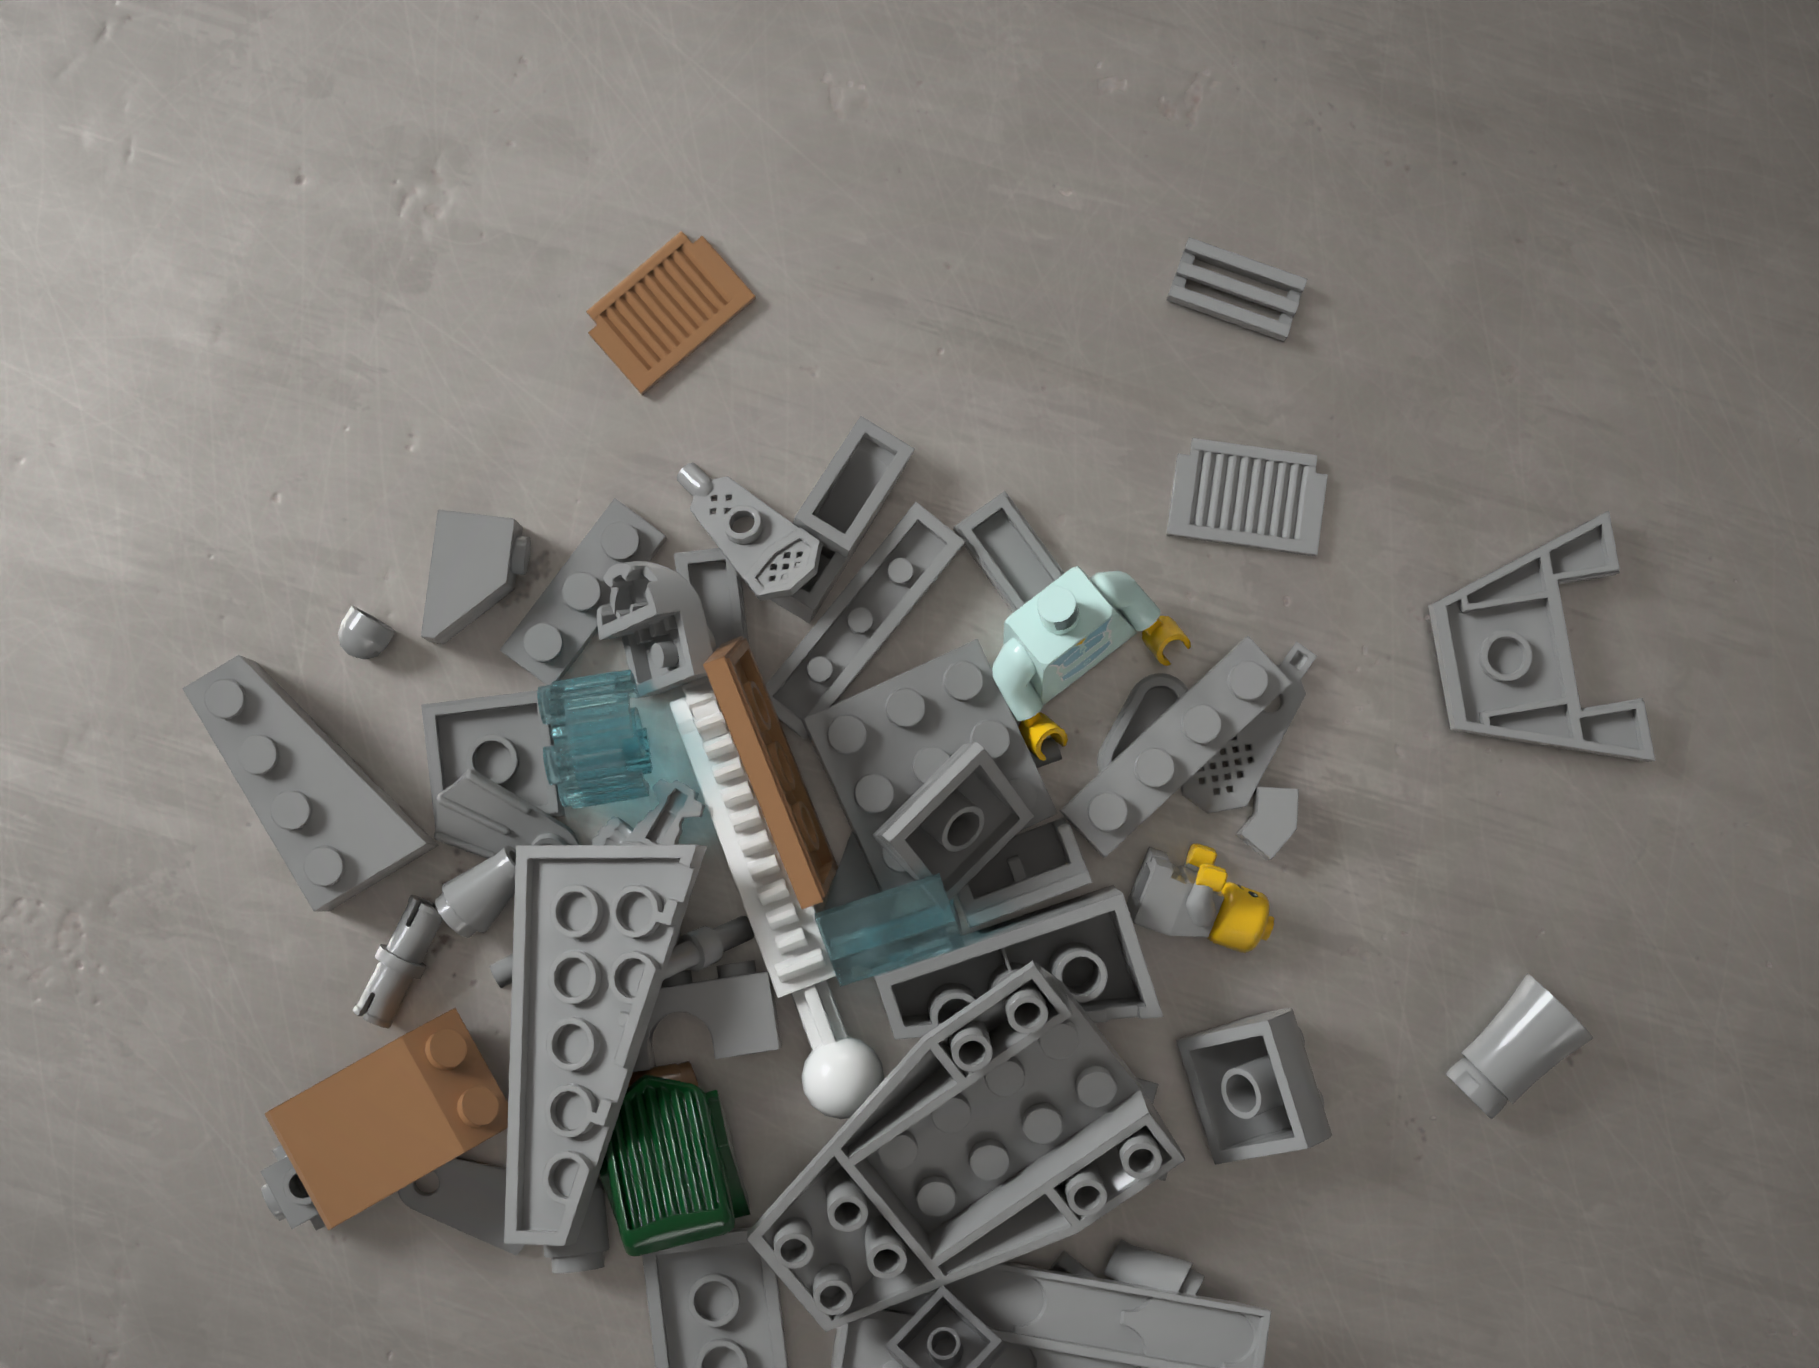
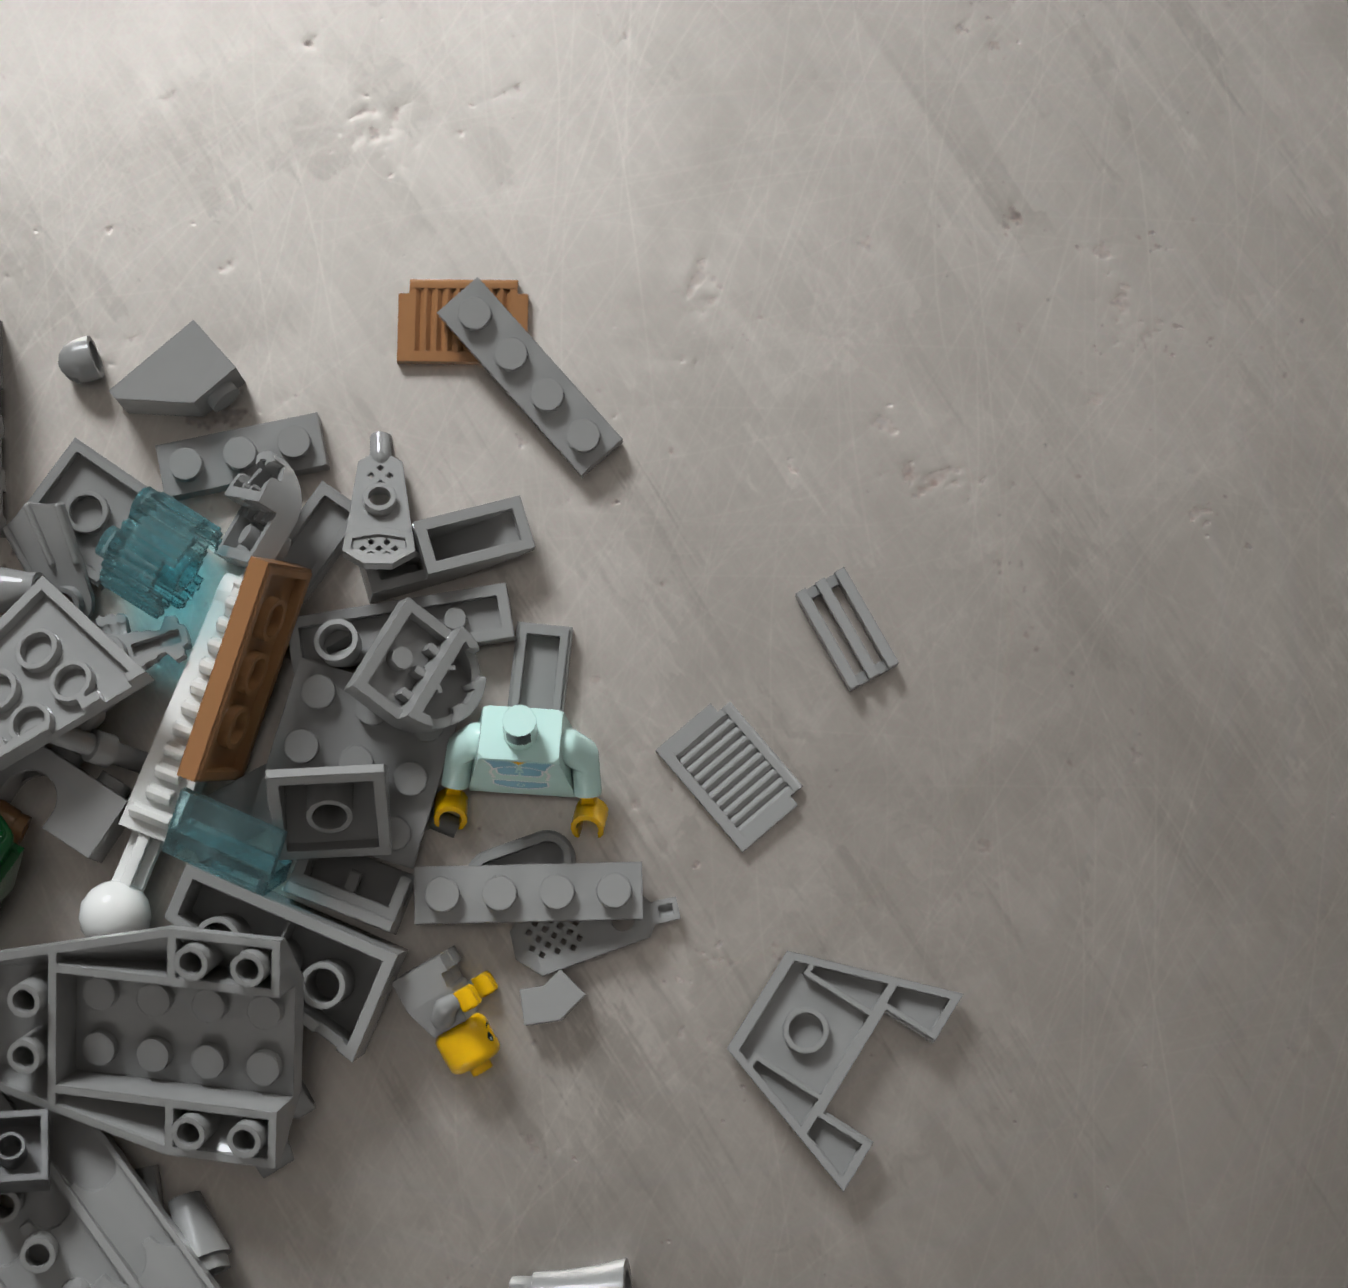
camera: 50 degrees right, 5 degrees down
light grey brick [1176,1008,1332,1165] -> none
none -> light grey hinge [314,619,362,668]
none -> light grey slope [344,597,486,733]
none -> light grey plate [437,277,623,478]

